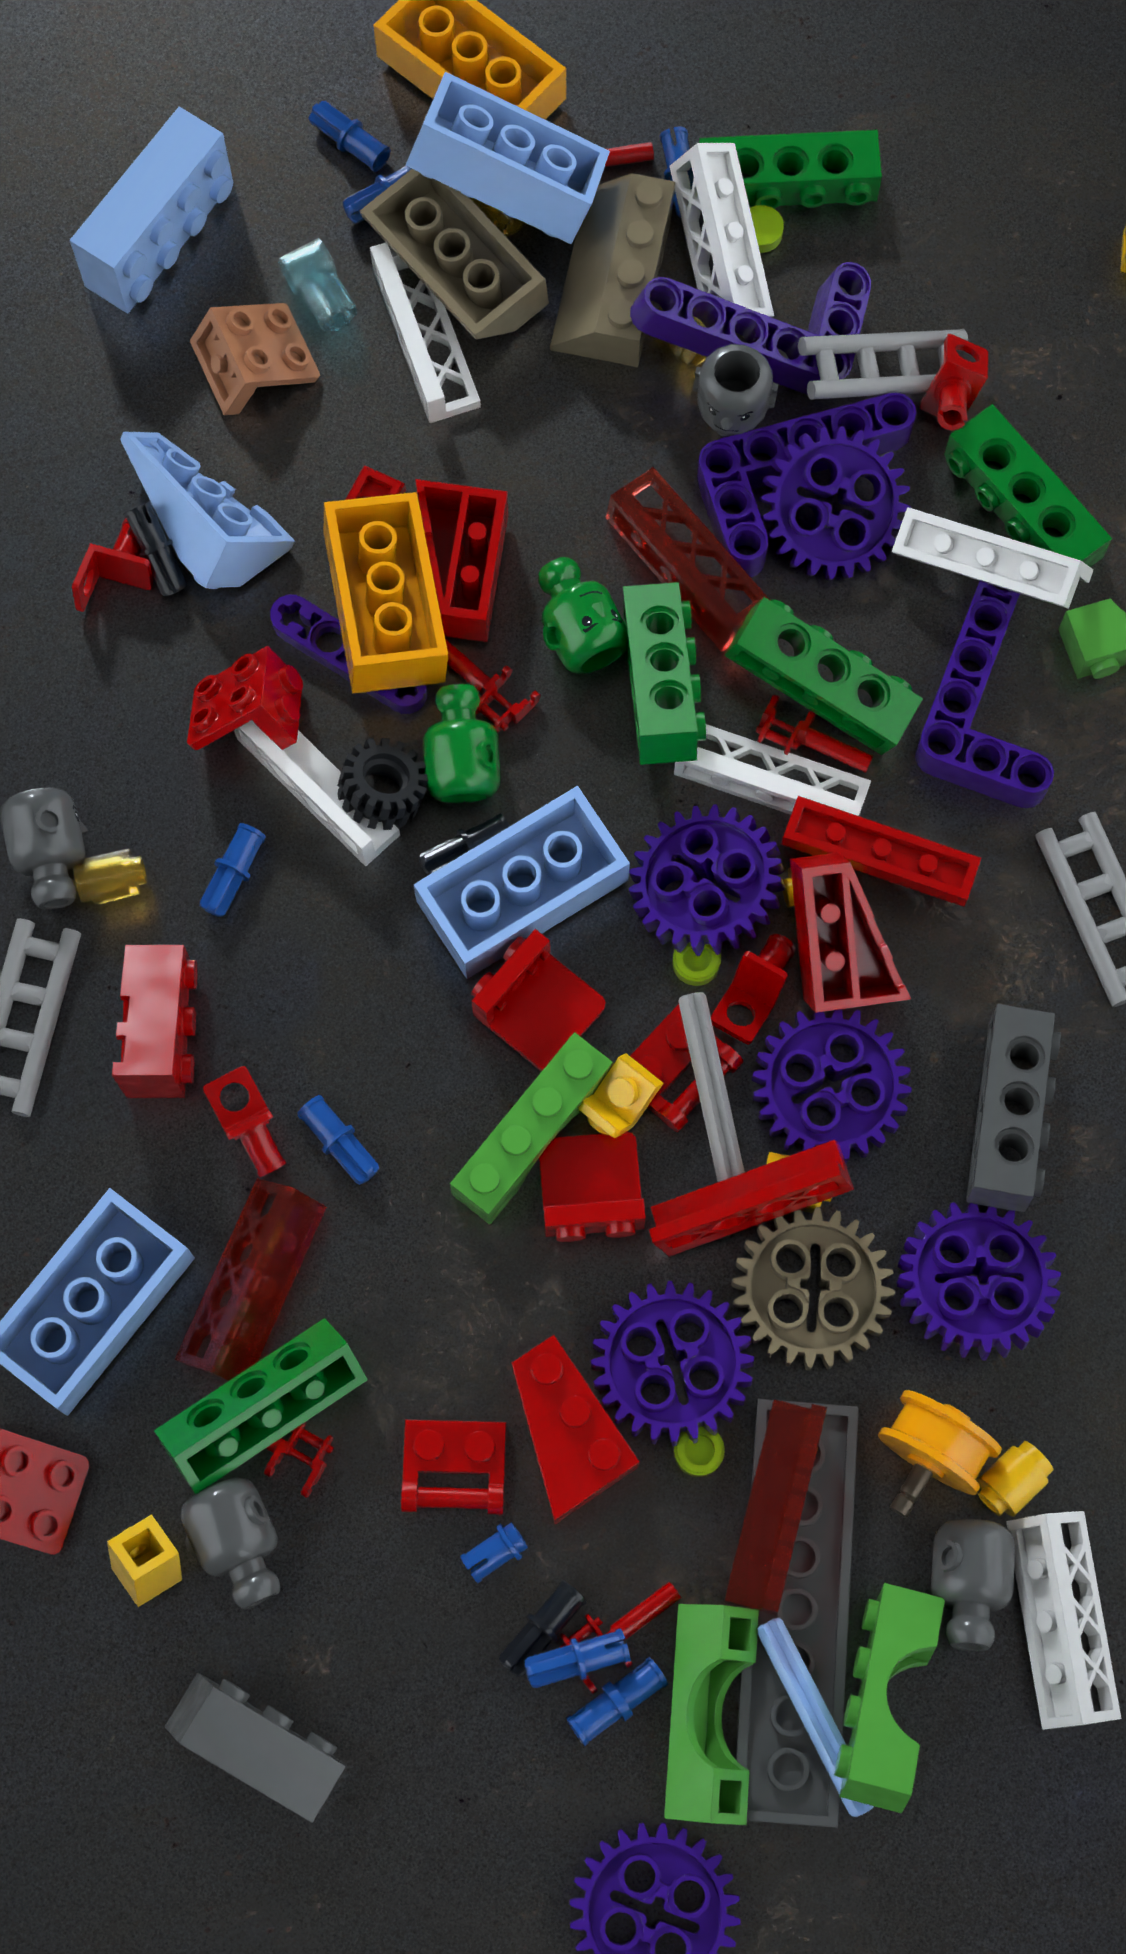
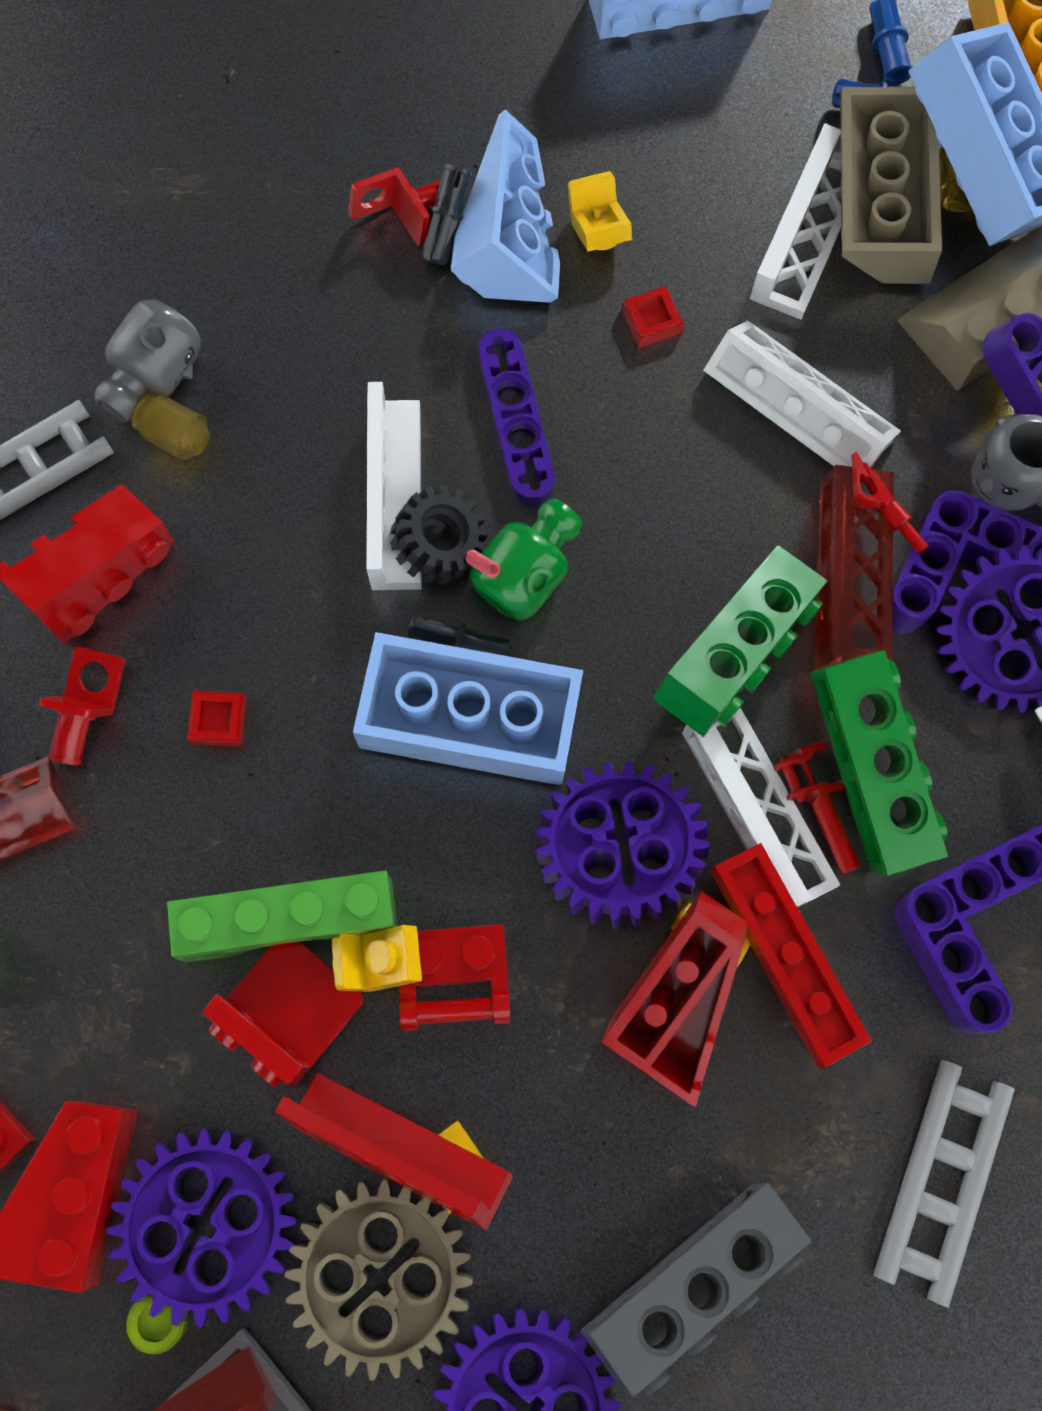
camera: 40 degrees right, 0 degrees up
red bracket [187,646,303,750] -> none
nougat bracket [190,303,320,416] -> none
blue axle [200,823,266,917] -> none
clear light blue piece [278,238,357,332] -> none
blue axle [297,1095,379,1185] -> none
light orange brick [323,492,448,694] -> none
red wedge [415,479,509,642] -> none
red piece [445,638,541,733] -> none
red bracket [471,929,606,1071] -> none
green piece [538,557,628,674] -> none
lime tile [672,943,721,986] -> none
light grey axle [678,992,745,1182] -> none
red bracket [711,934,796,1045] -> none
dark purple gear [752,1009,912,1163] -> none
none -> red tile [187,691,247,747]
none -> coral leg [466,550,500,578]
none -> yellow bracket [568,171,632,252]
none -> white fence [703,321,901,480]
none -> red hand [851,451,929,554]

